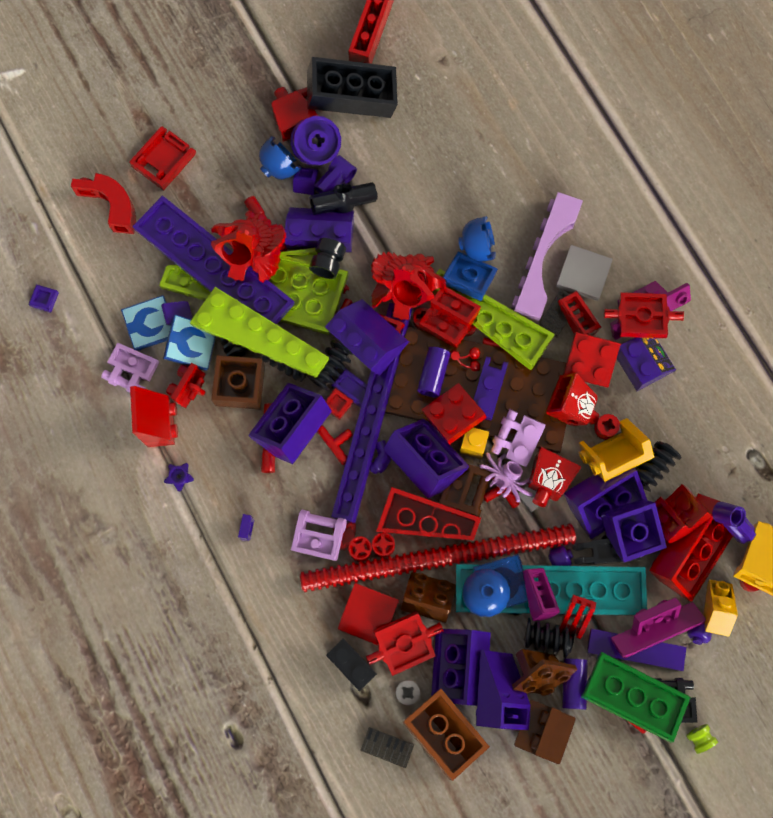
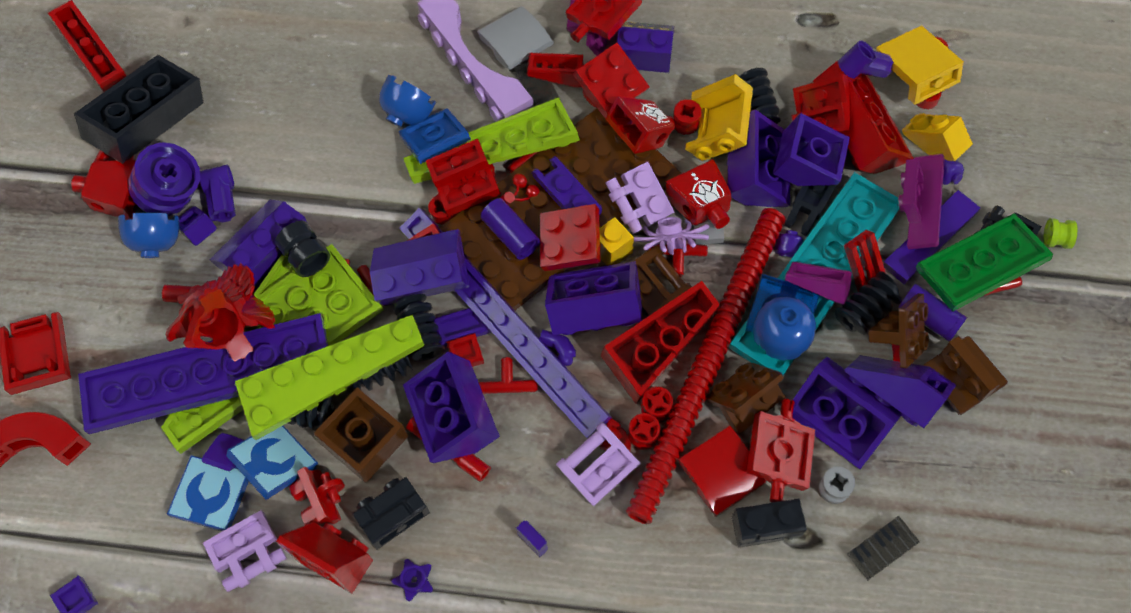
camera: 55 degrees left, 10 degrees down
black piece [309,182,378,215] -> none
red piece [371,251,446,320] -> none
dark orange slope [402,689,490,781] -> none
none -> black brick [352,477,430,550]

